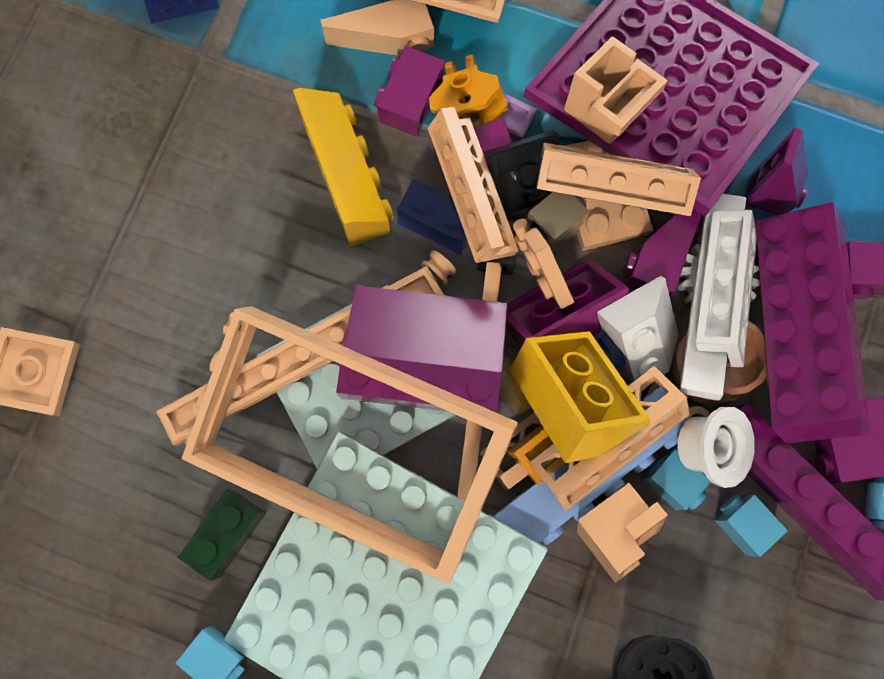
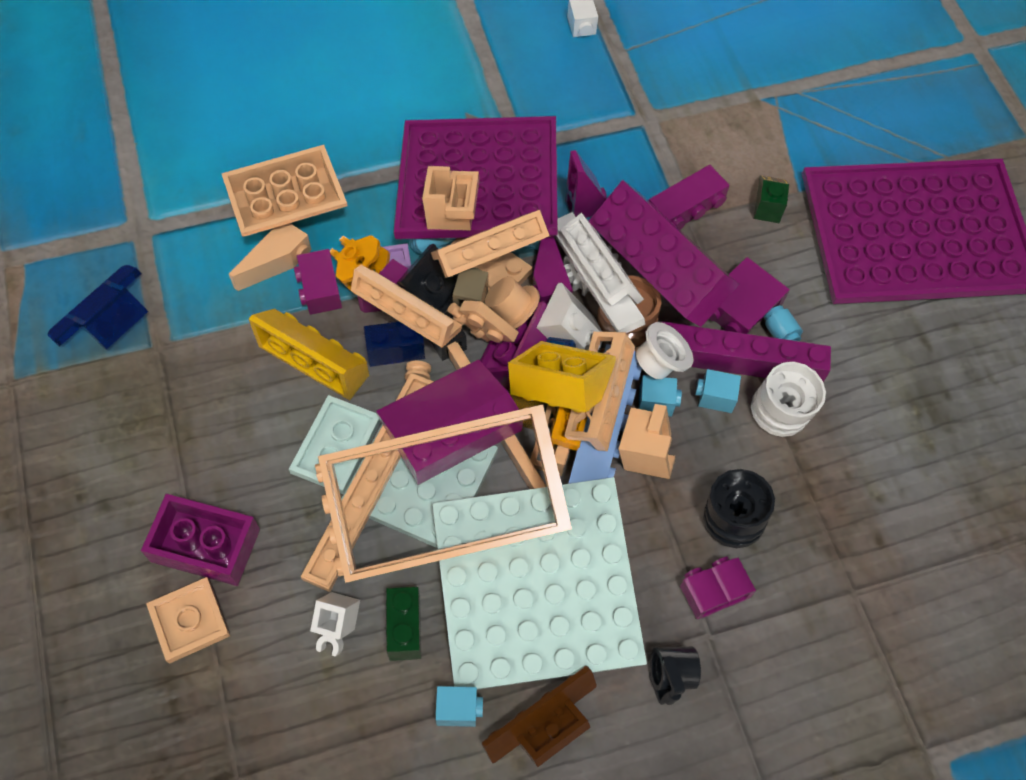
camera: 35 degrees left, 15 degrees down
none -> magenta brick [141,494,260,586]
none -> light aqua plate [289,395,381,494]
none -> white brick [310,592,360,656]
none -> light nougat piece [485,277,540,329]
none -> white wheel [751,362,826,437]

